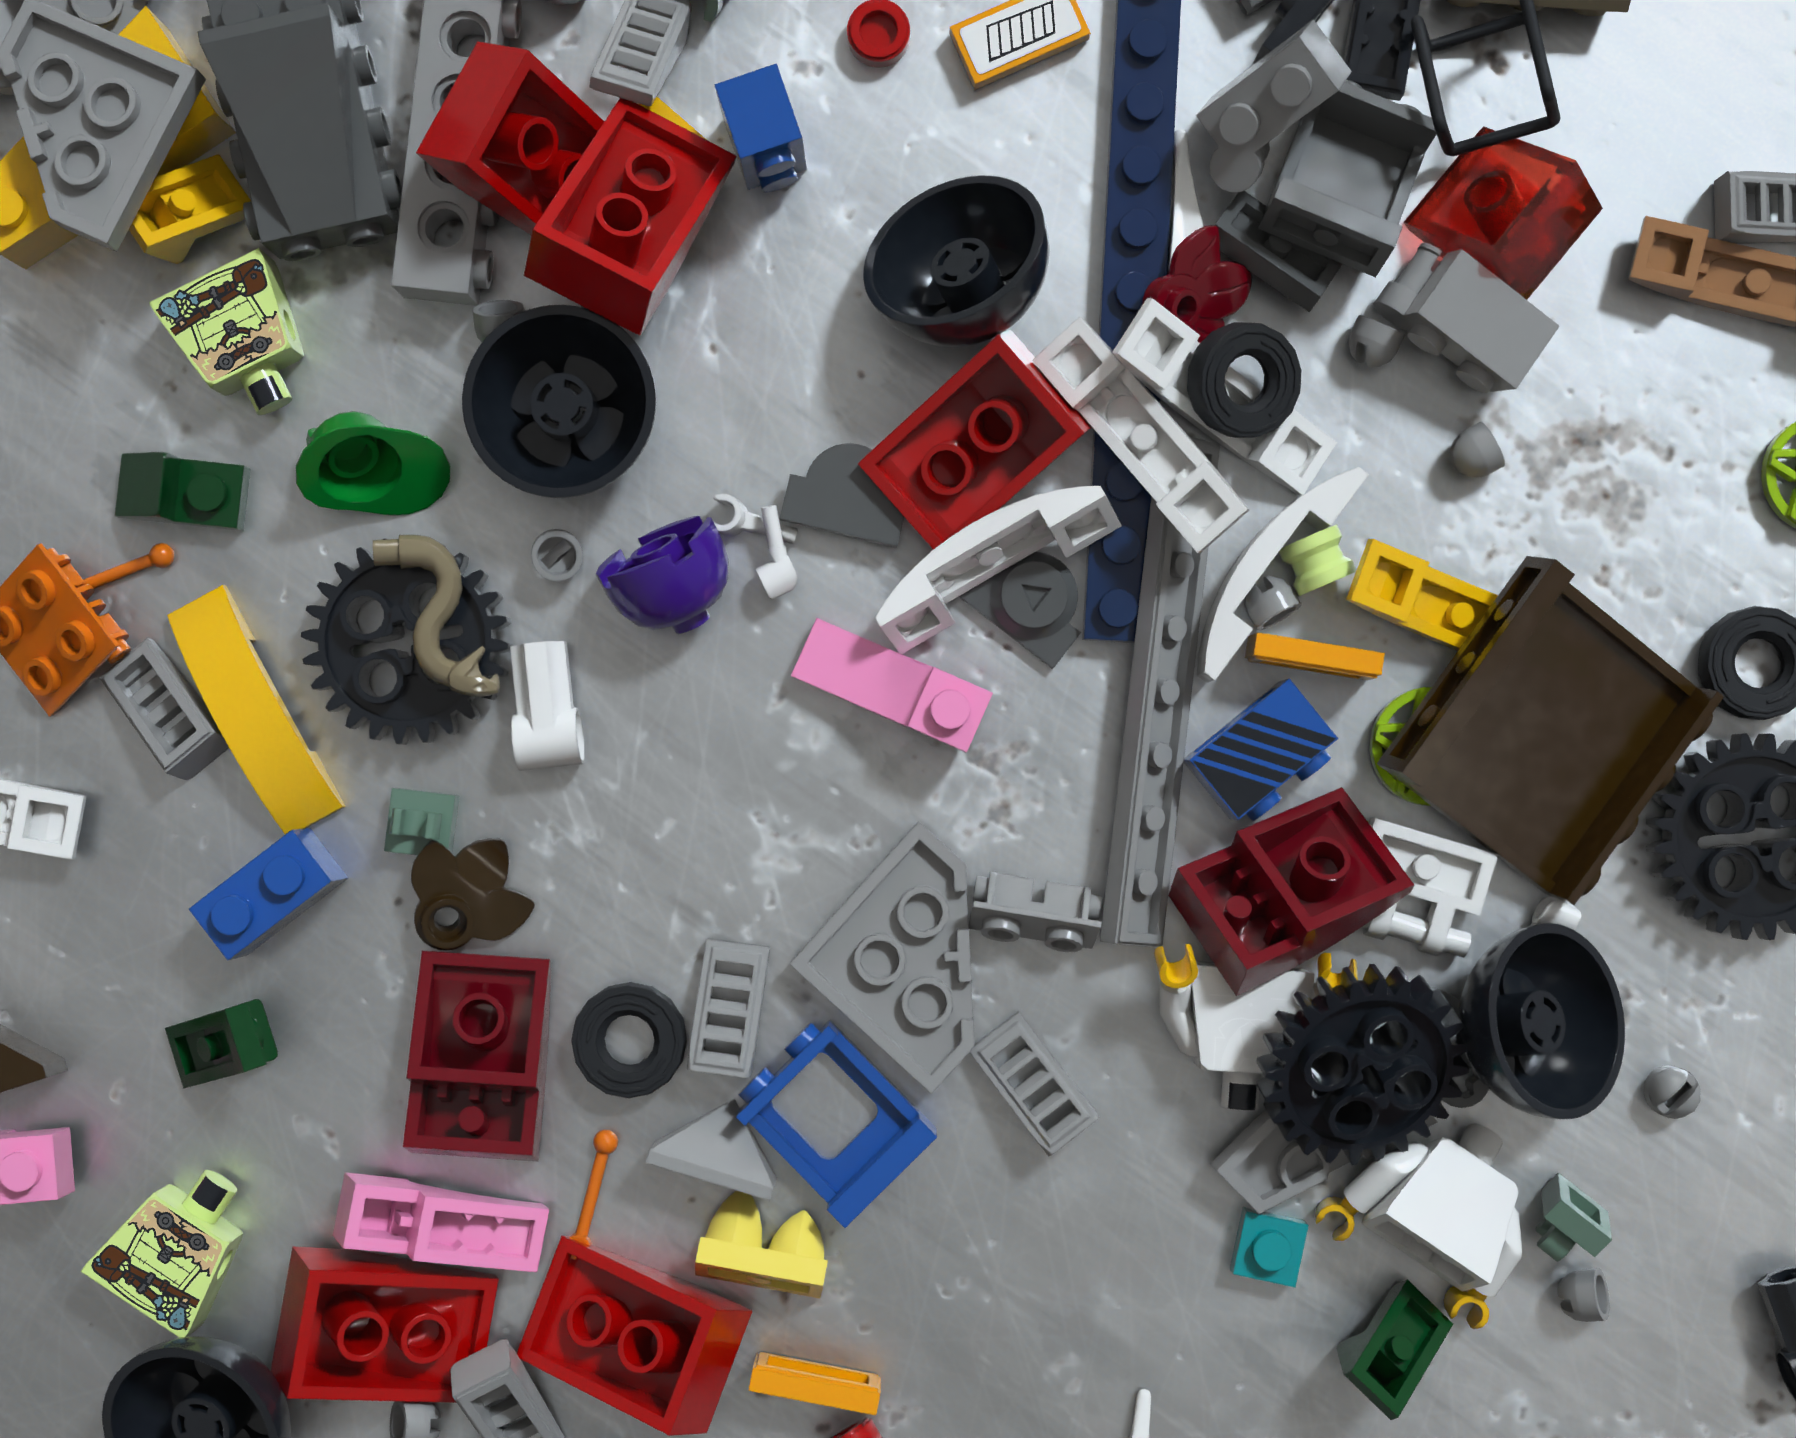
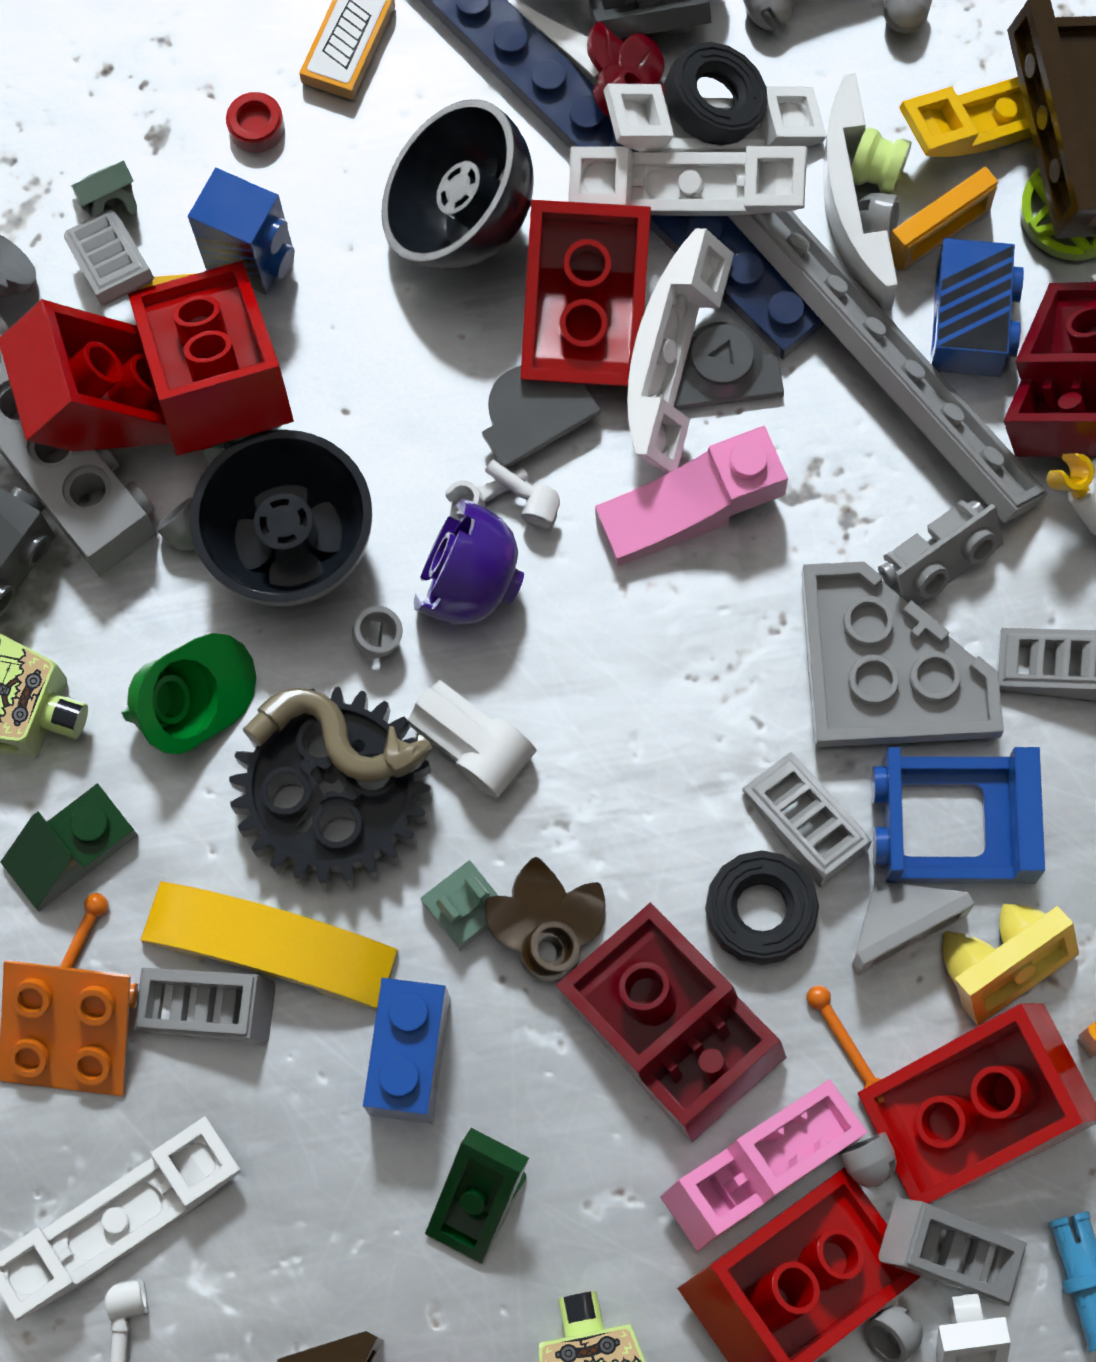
camera: 35 degrees left, 15 degrees down
none -> light grey hinge [839,1132,897,1187]

